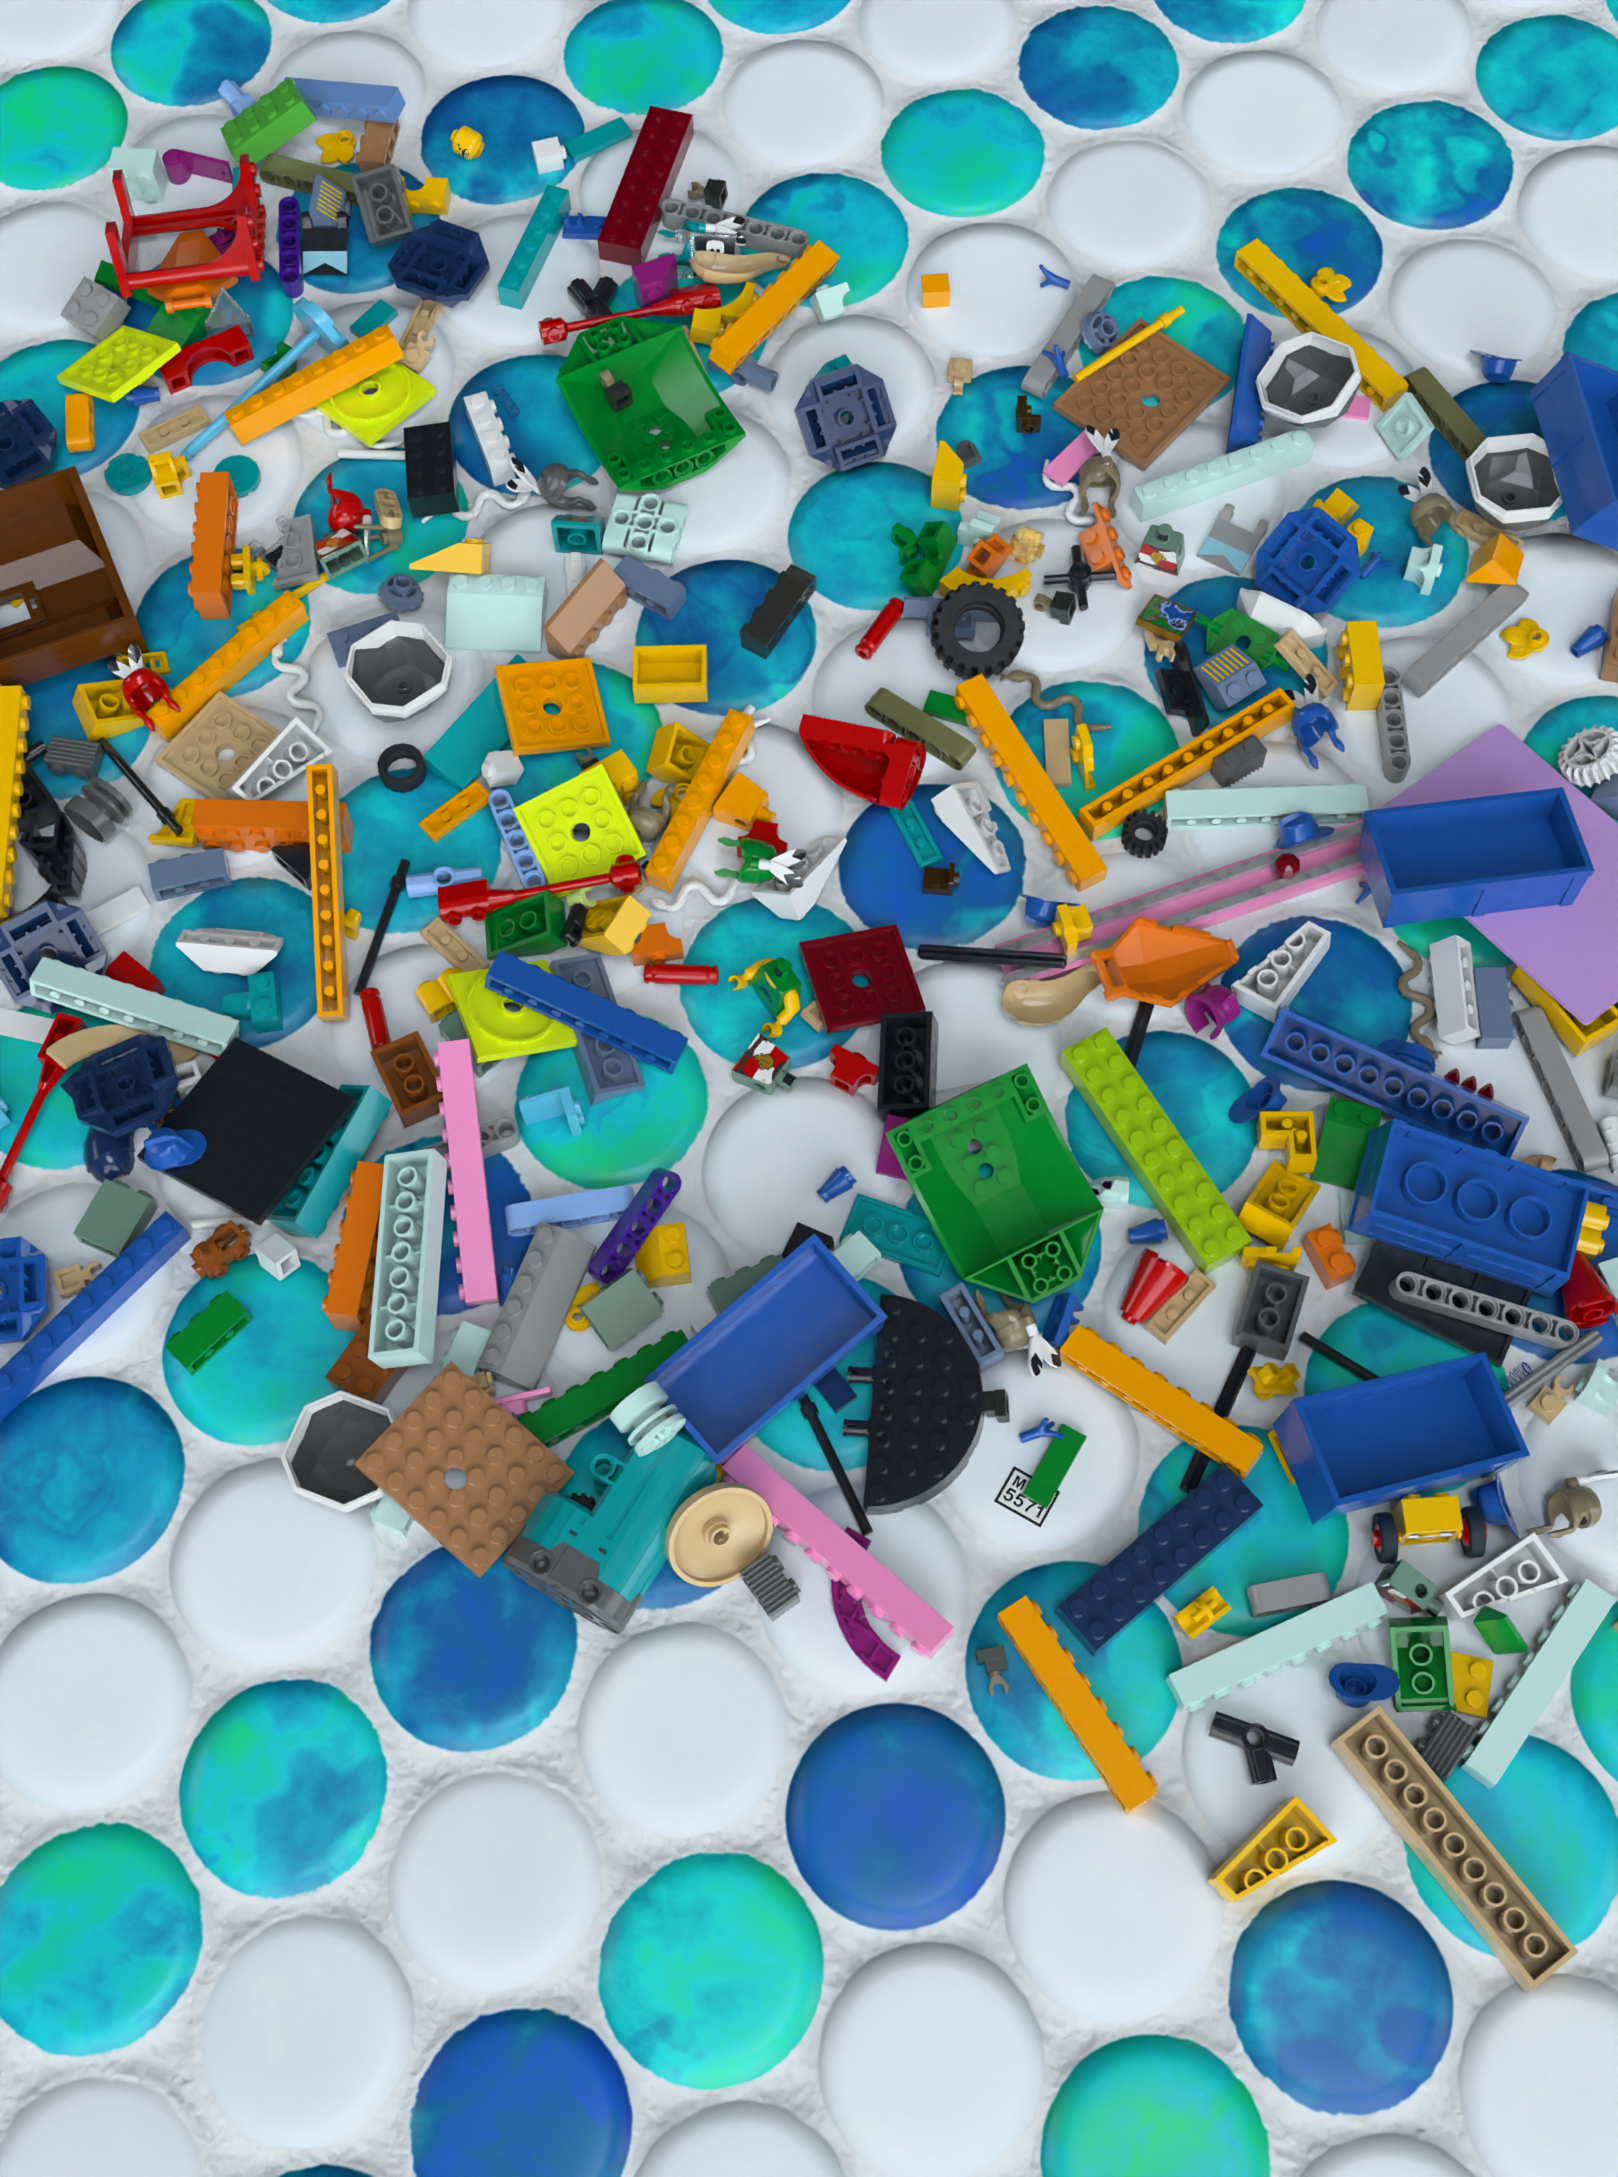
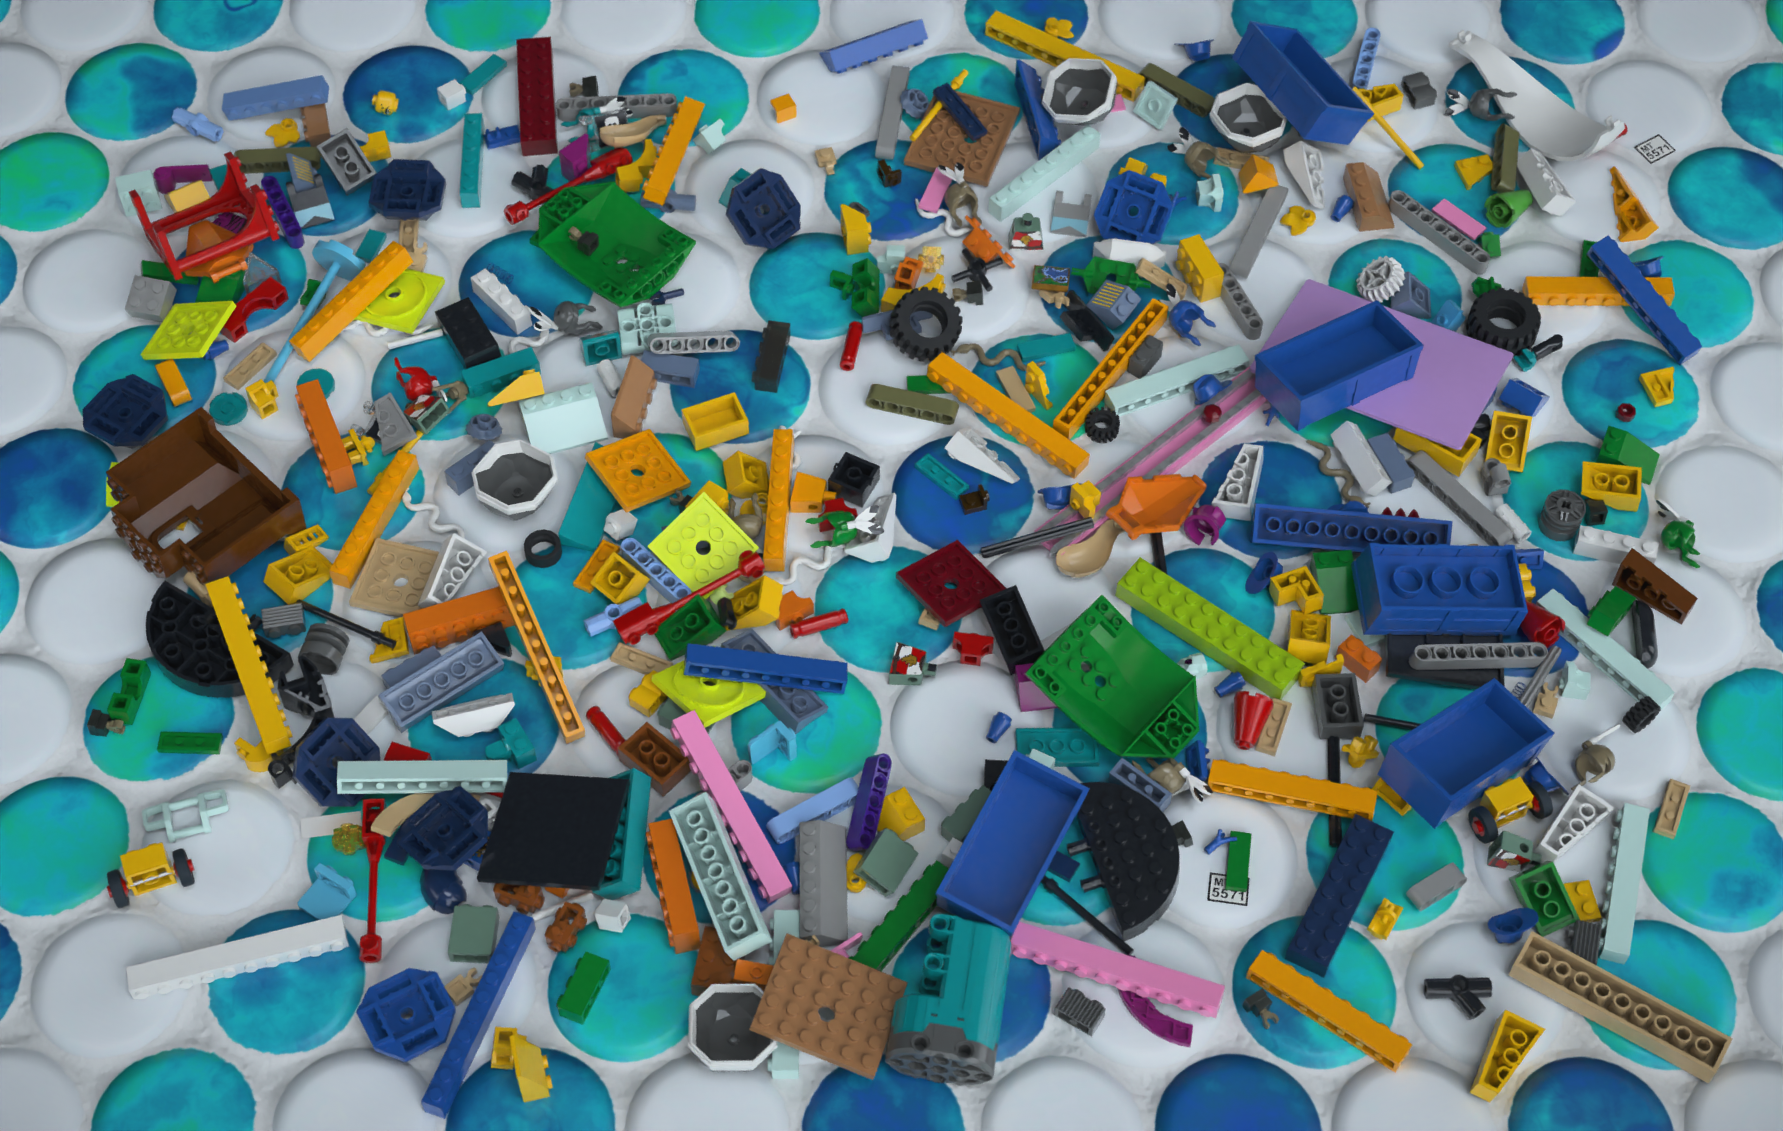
camera: 25 degrees left, 10 degrees down
red hair [107,643,181,732] -> none
blue piece [144,1127,207,1171] -> none
bright green brick [220,77,317,165] -> none
black bar [353,859,411,996] -> none
tan beam [373,489,403,529] -> none
light aqua wheel [610,1381,686,1457] -> none
tan dish [665,1482,773,1587] -> none
torso [728,957,802,1038] -> none
red panel [799,714,926,810] -> none
blue bar [1039,264,1071,290] -> none
blue bar [1042,345,1069,379] -> none
light aqua brick [1166,1581,1389,1712] -> none
green slope [1473,1606,1528,1655] -> none
none -> yellow slope [163,180,210,213]
none -> clear yellow brick [332,823,366,855]
none -> sand blue arch [378,631,504,733]
none -> teal brick [461,347,541,399]
none -> yellow brick [491,1027,527,1069]
none -> dark orange brick [493,883,545,914]
none -> yellow slope [509,1035,553,1103]
none -> yellow slope [590,552,650,605]
none -> light grey beam [647,331,740,354]
none -> dark blue bar [650,288,684,306]
none -> orange brick [733,959,774,991]
none -> slope [819,19,928,74]
none -> black brick [828,452,880,507]
none -> dark blue tile [933,83,988,141]
none -> teal tile [1017,333,1076,362]
none -> white wedge [1283,141,1325,209]

